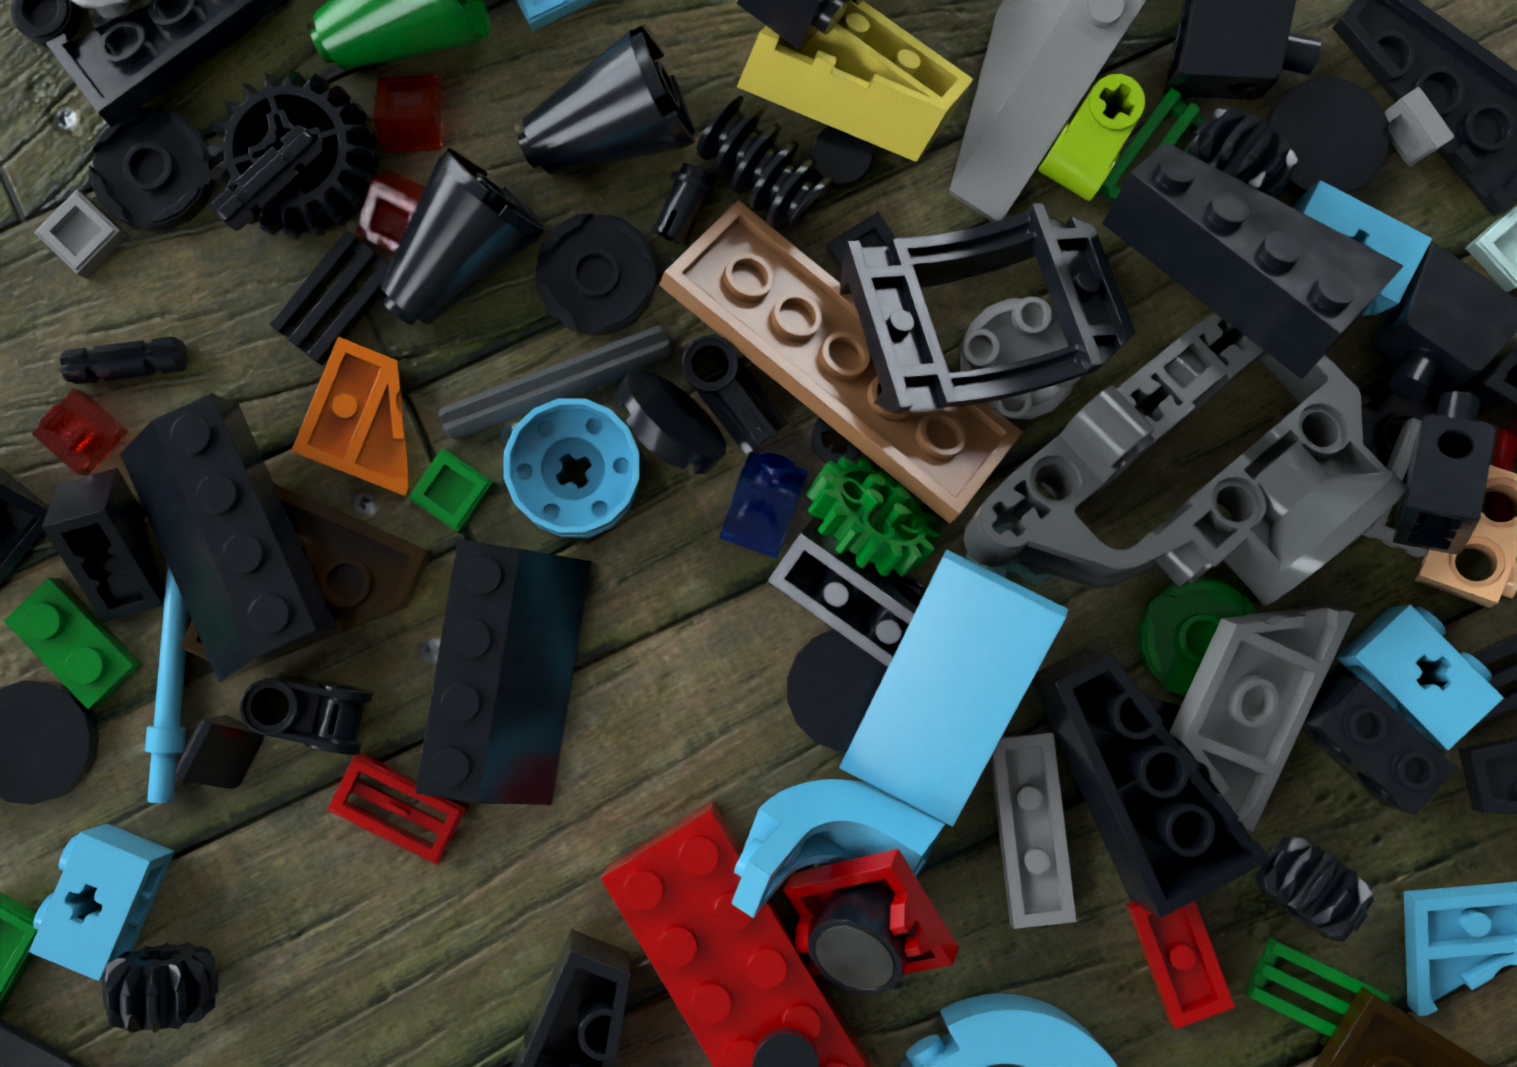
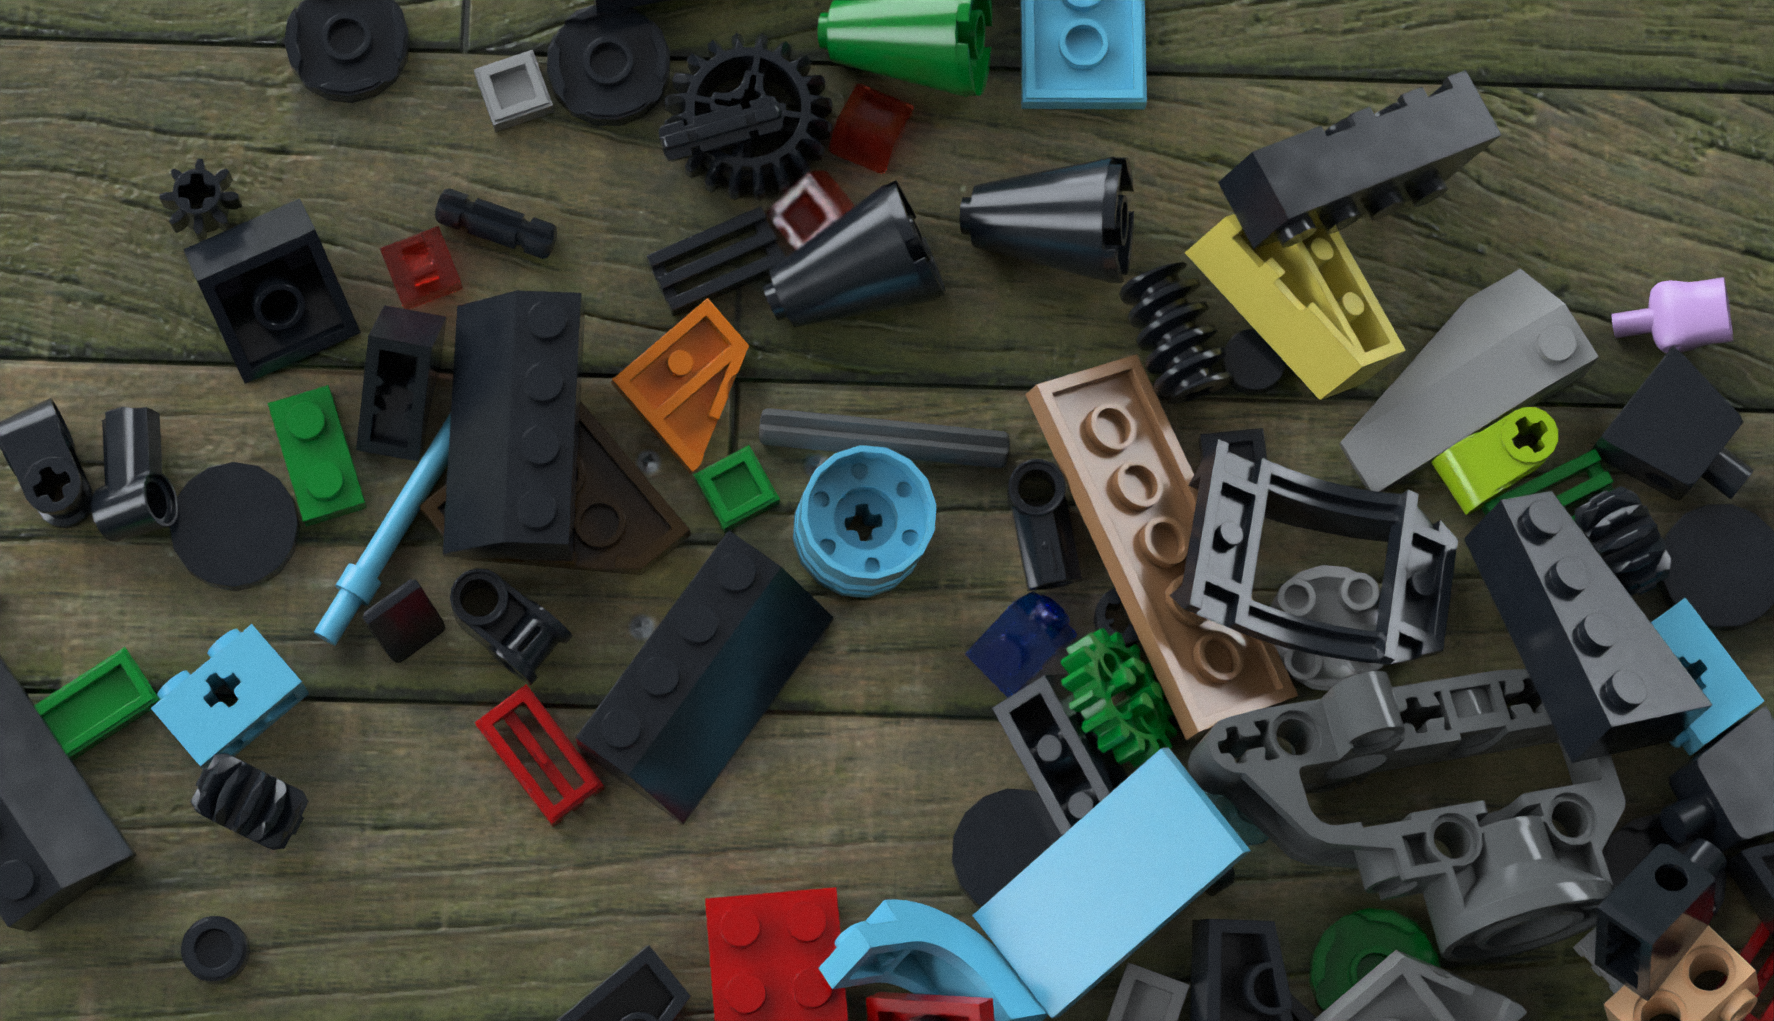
camera: 20 degrees right, 10 degrees down
black tile [535,213,657,336] -> none
black tile [614,369,726,474] -> none
black pin [652,163,716,247] -> none

